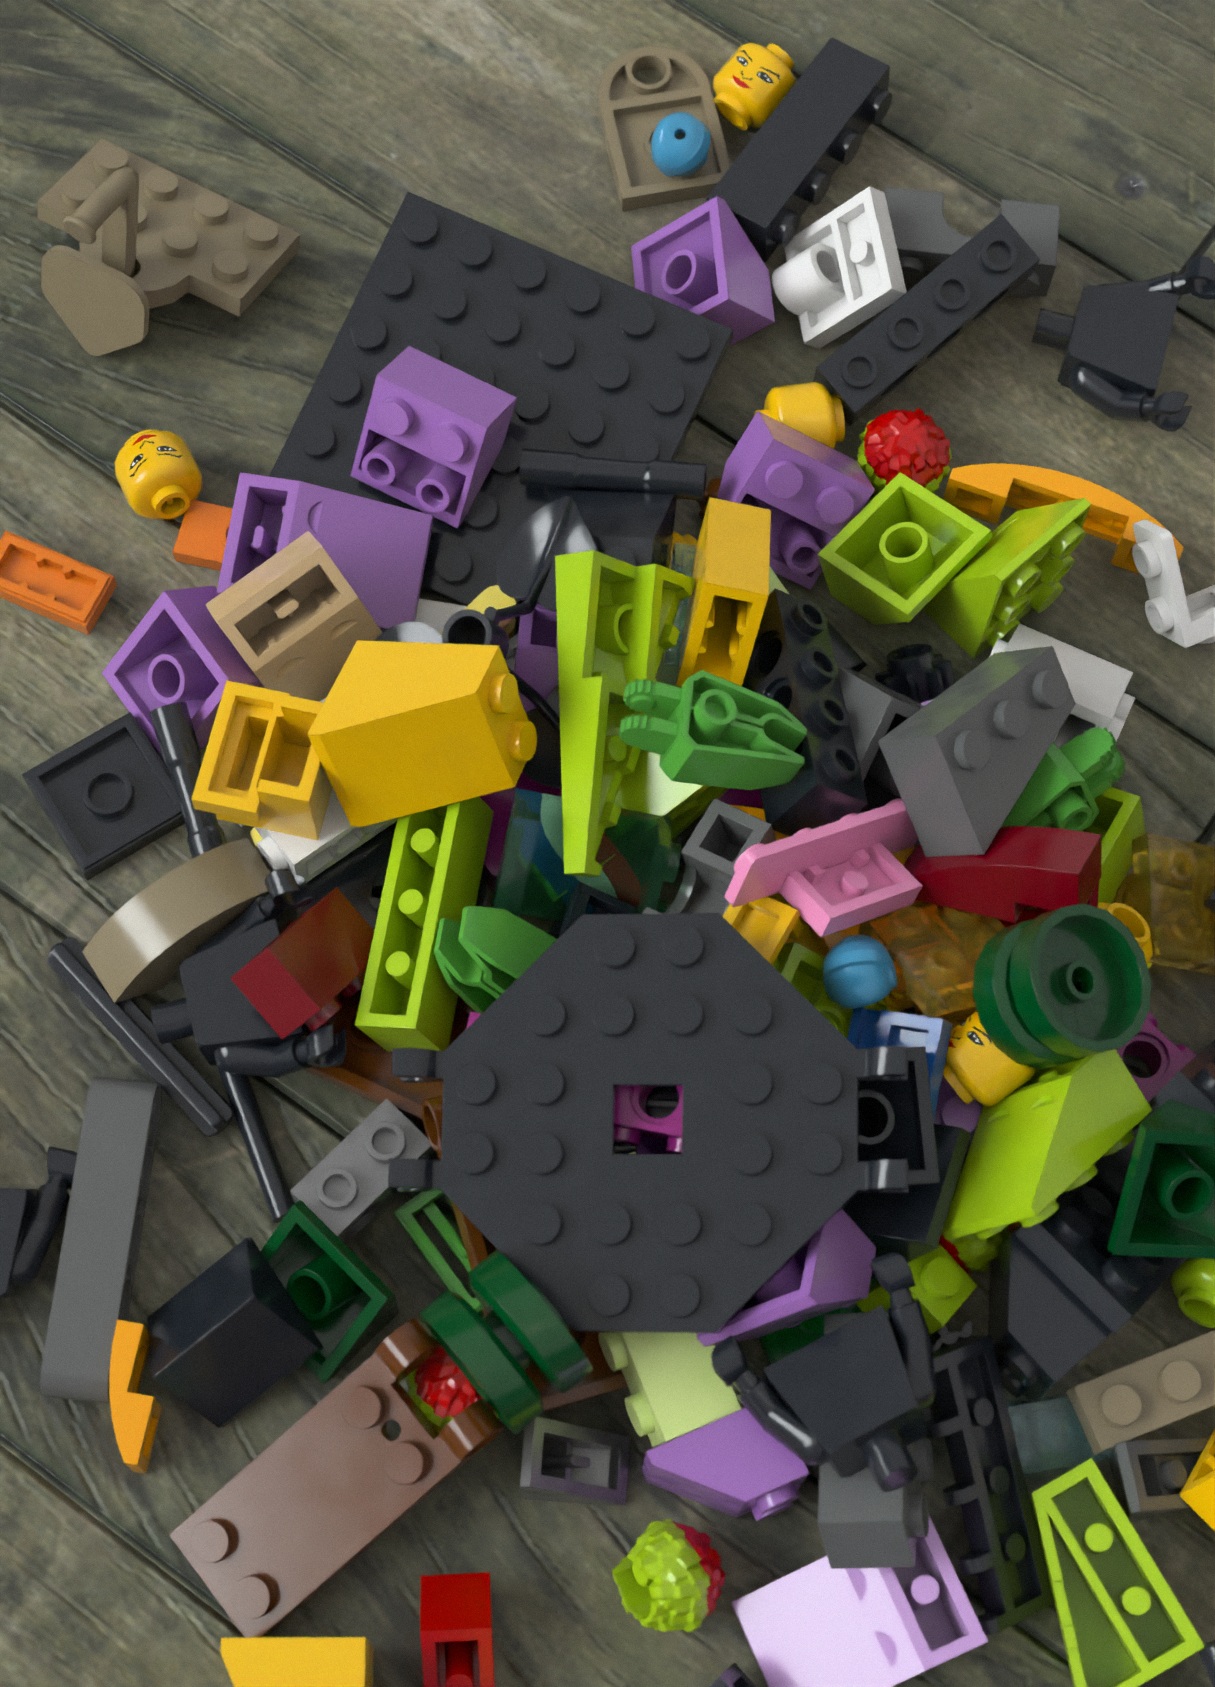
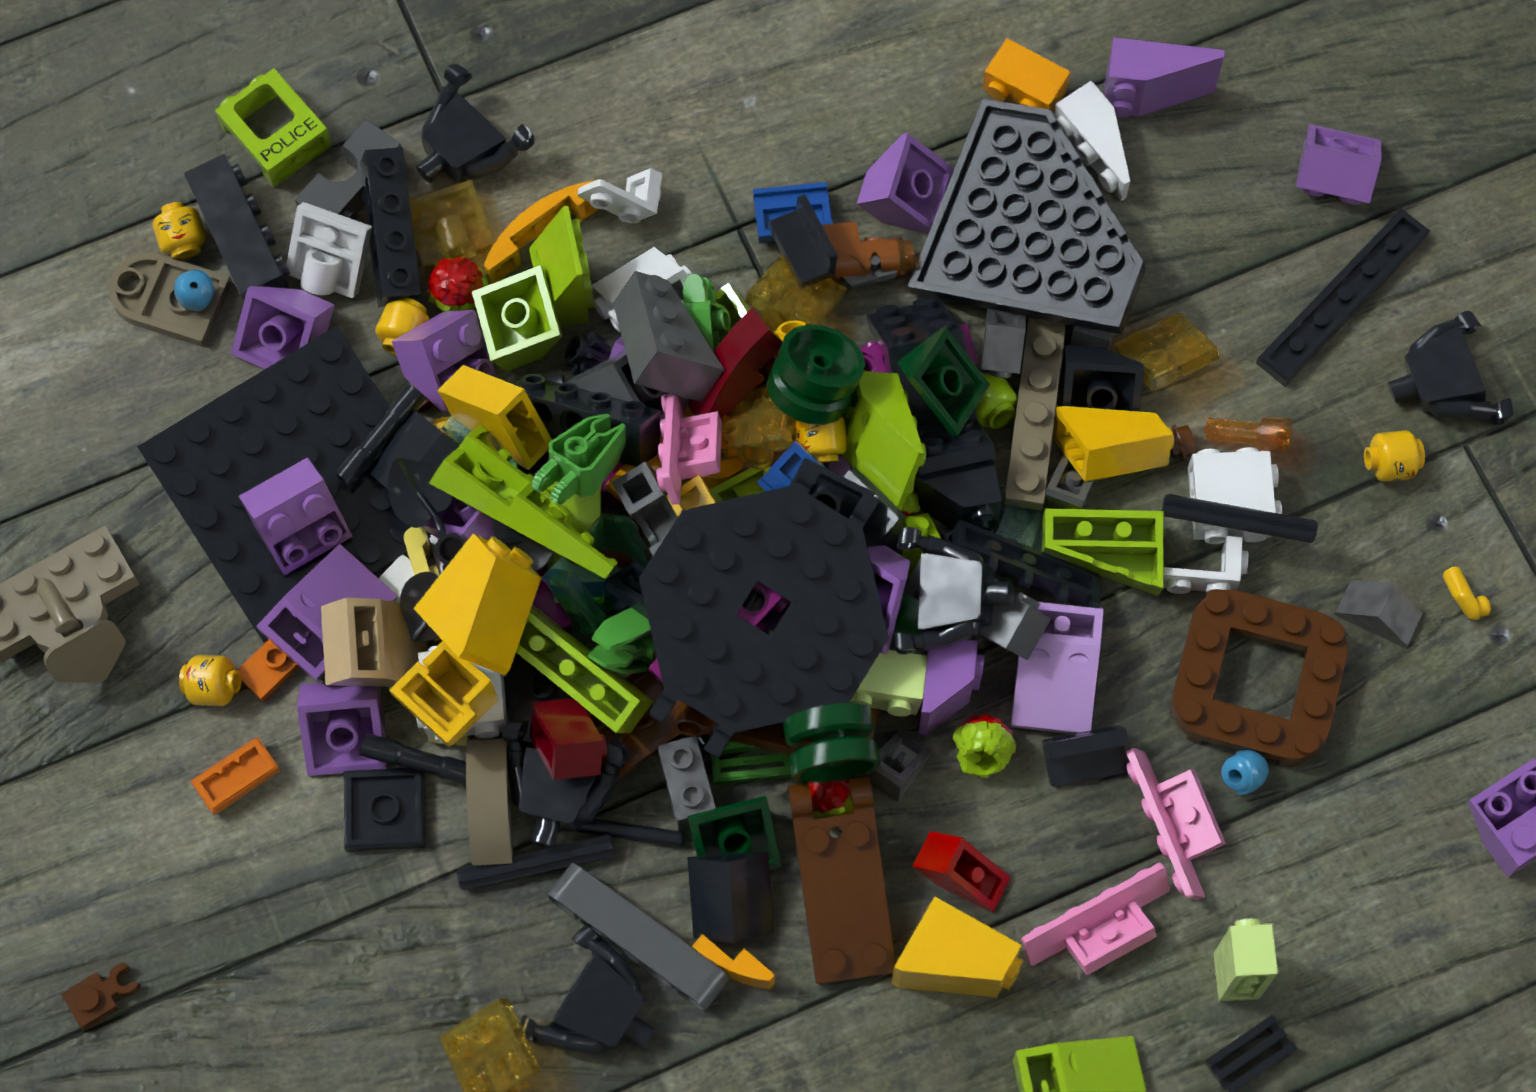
camera: 55 degrees left, 0 degrees up
dark azure piece [823,934,898,1009] -> none
none -> lime window [215,68,332,188]
none -> clear yellow plate [409,180,495,273]

